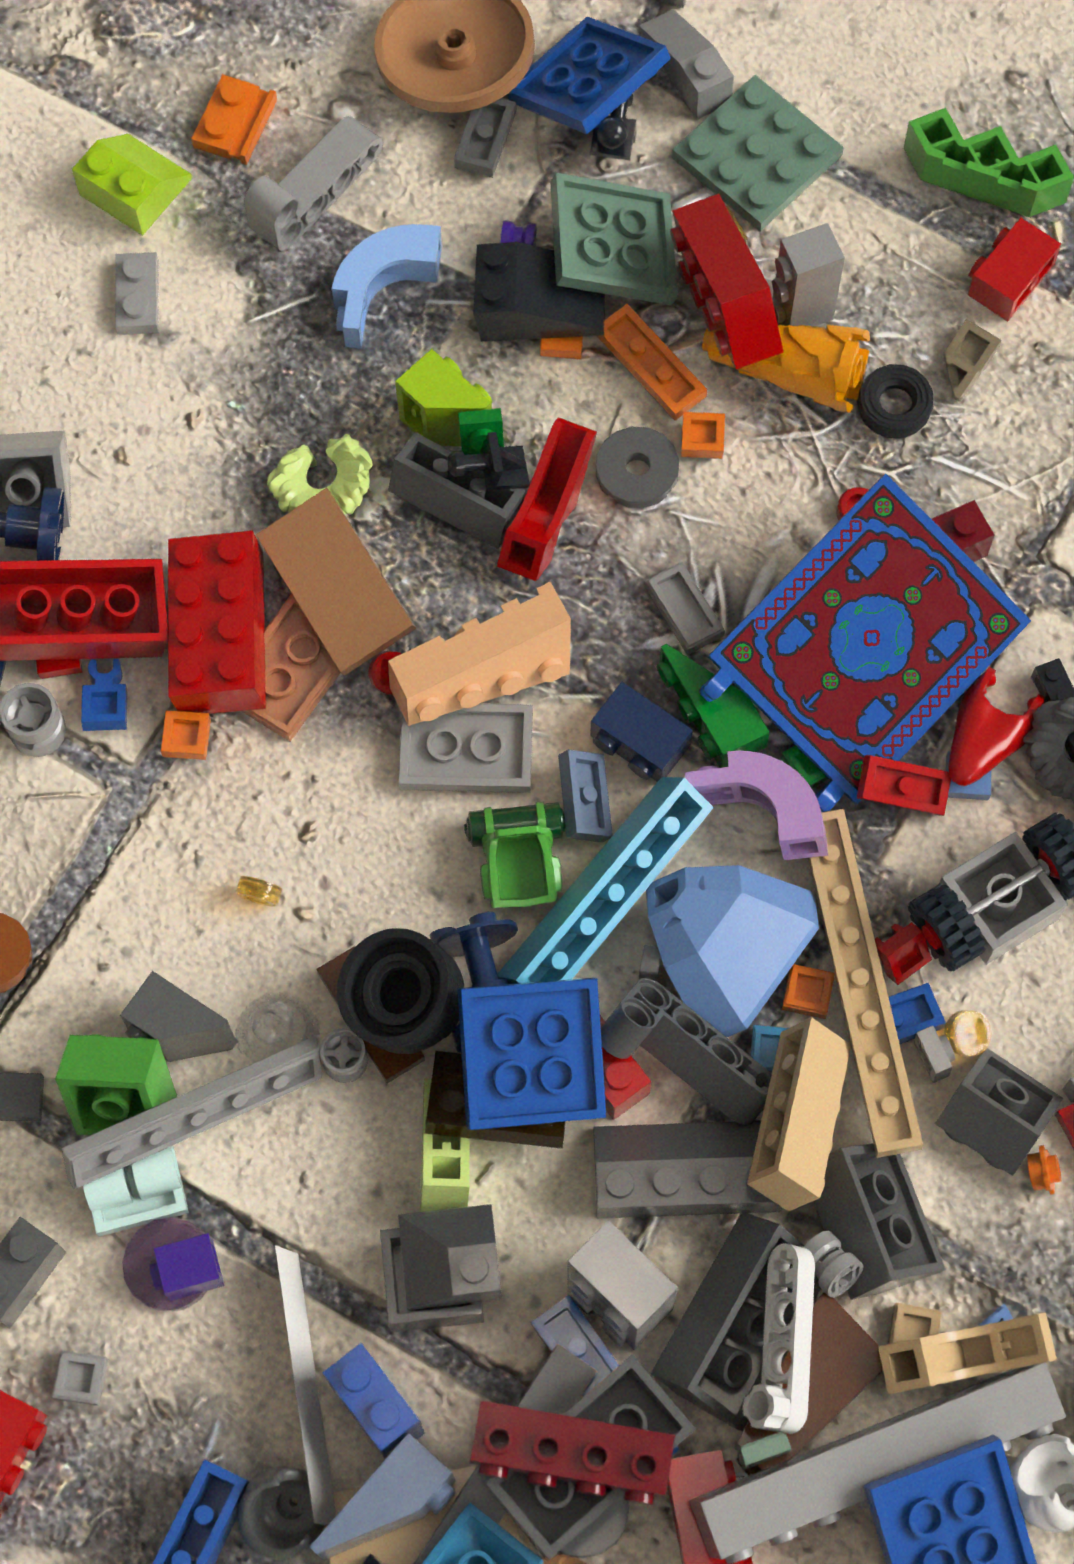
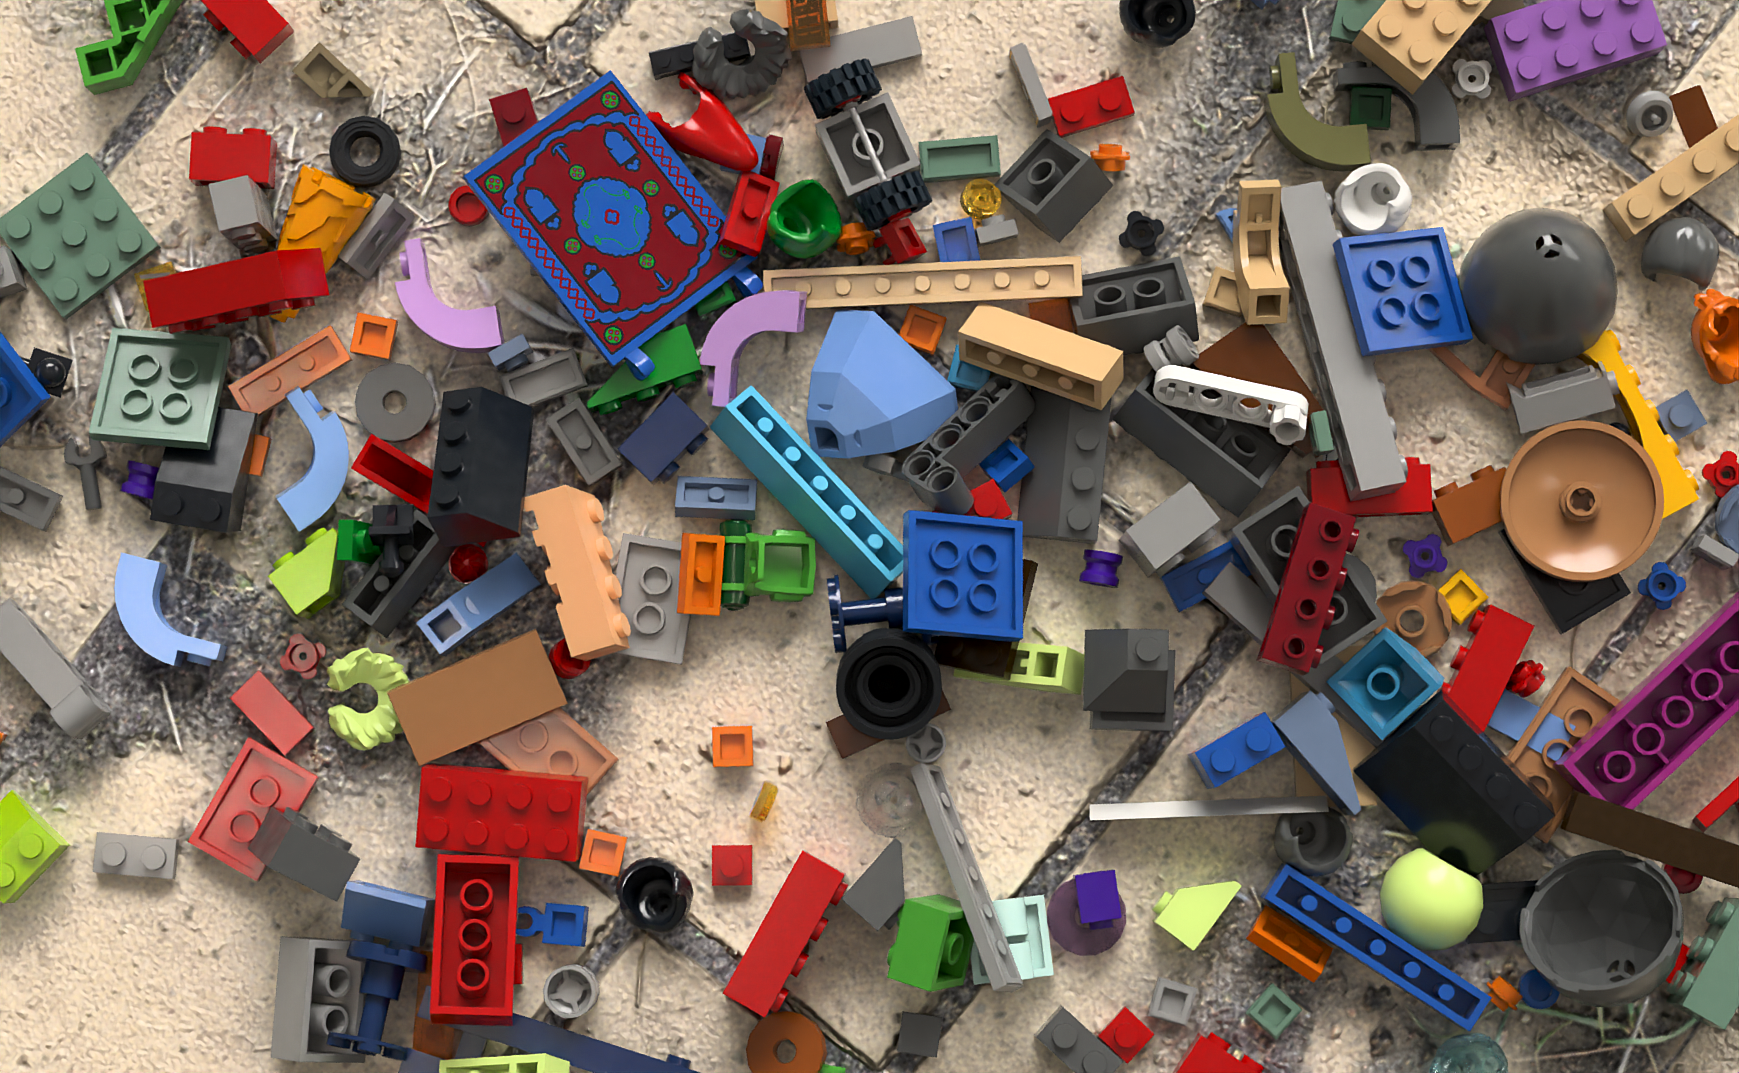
camera: 80 degrees left, 15 degrees up
none -> dark grey bar [64,436,107,510]
none -> plate [188,737,319,882]
none -> red brick [189,126,277,189]
none -> tile [230,670,315,756]
none -> dark grey brick [248,806,360,902]
none -> light blue arch [275,386,349,532]
none -> plate [280,633,327,680]
none -> light grey plate [338,193,415,280]
none -> medium blue slope [341,880,435,951]
none -> lavender arch [395,238,505,353]
none -> medium blue slope [416,552,541,657]
none -> black slope [427,387,534,547]
none -> red plate [448,544,489,584]
none -> sand blue plate [488,334,533,372]
none -> dark grey plate [546,398,623,487]
none -> black piece [615,857,694,933]
none -> orange plate [677,533,725,616]
none -> orange plate [712,726,754,767]
none -> red plate [712,845,753,886]
none -> red brick [722,850,848,1017]
none -> dark red tile [760,134,784,180]
none -> green piece [767,179,842,259]
none -> orange plate [836,222,875,255]
none -> sand green tile [919,135,1001,183]
none -> blue plate [979,439,1035,492]
none -> clear orange tile [1028,298,1073,333]
none -> dark purple wheel [1079,549,1123,588]
none -> red plate [1097,1006,1155,1064]
none -> black plate [1119,211,1164,257]
none -> yellowish green slope [1152,881,1241,951]
none -> sand green tile [1245,982,1302,1040]
none -> orange plate [1246,905,1333,983]

